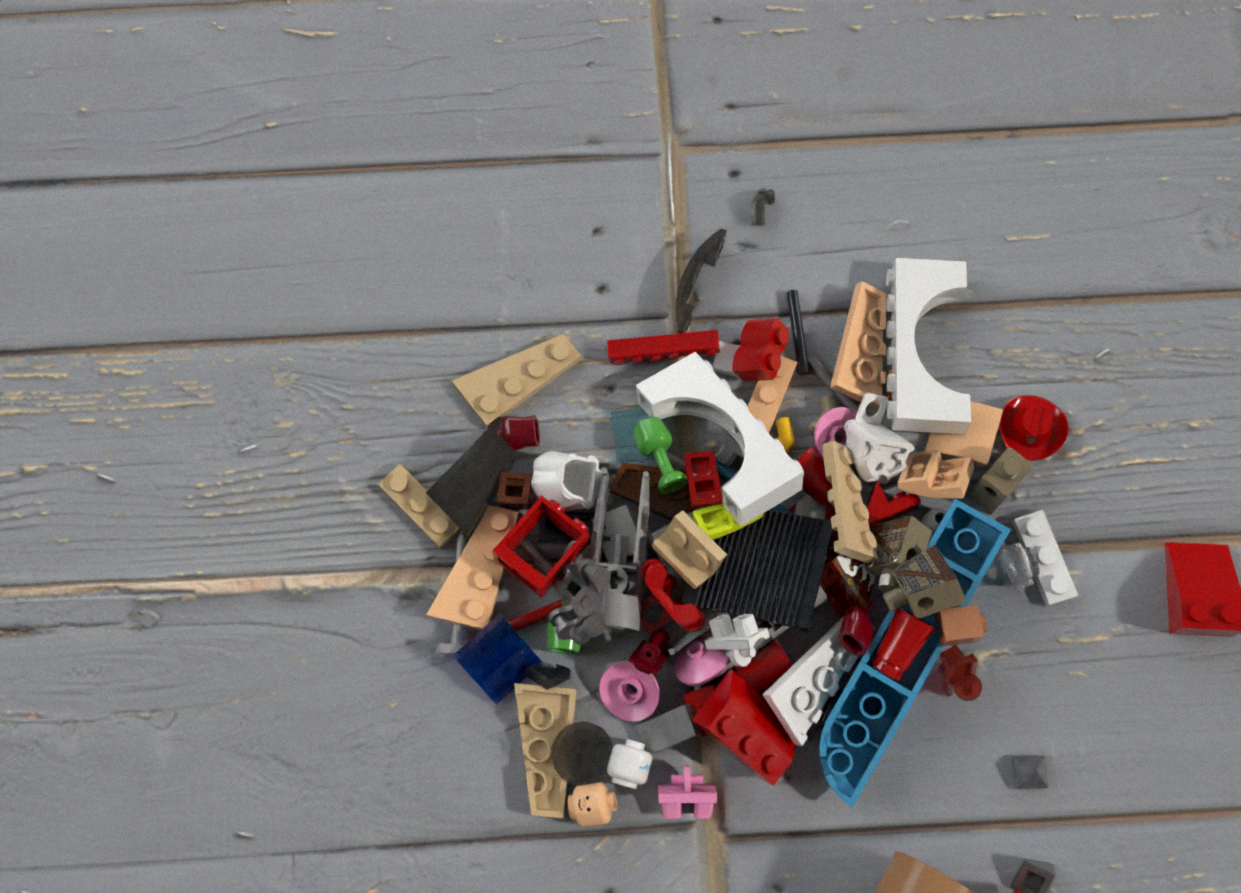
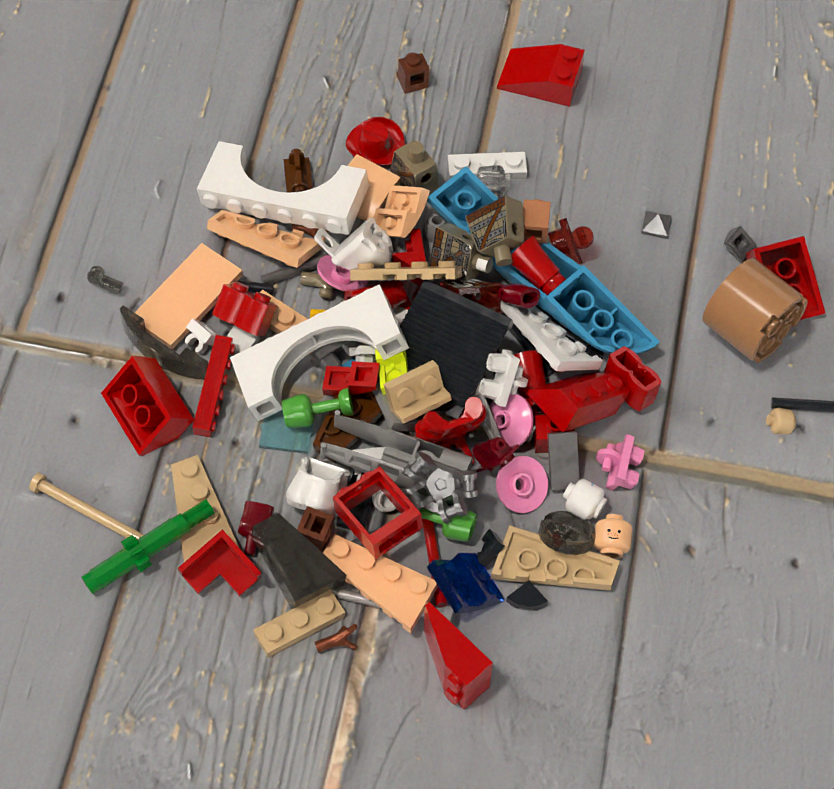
camera: 80 degrees left, 15 degrees down
none -> tan bar [29,472,144,539]
none -> green piece [81,499,214,594]
none -> red slope [101,355,194,456]
none -> light nougat tile [130,243,243,350]
none -> red panel [178,529,262,597]
none -> white tile [185,318,218,354]
none -> reddish brown hinge [283,149,313,193]
none -> copper bar [314,624,358,653]
none -> copper brick [396,52,429,94]
none -> red slope [424,602,493,710]
none -> black tile [506,580,548,610]
none -> red brick [603,346,662,412]

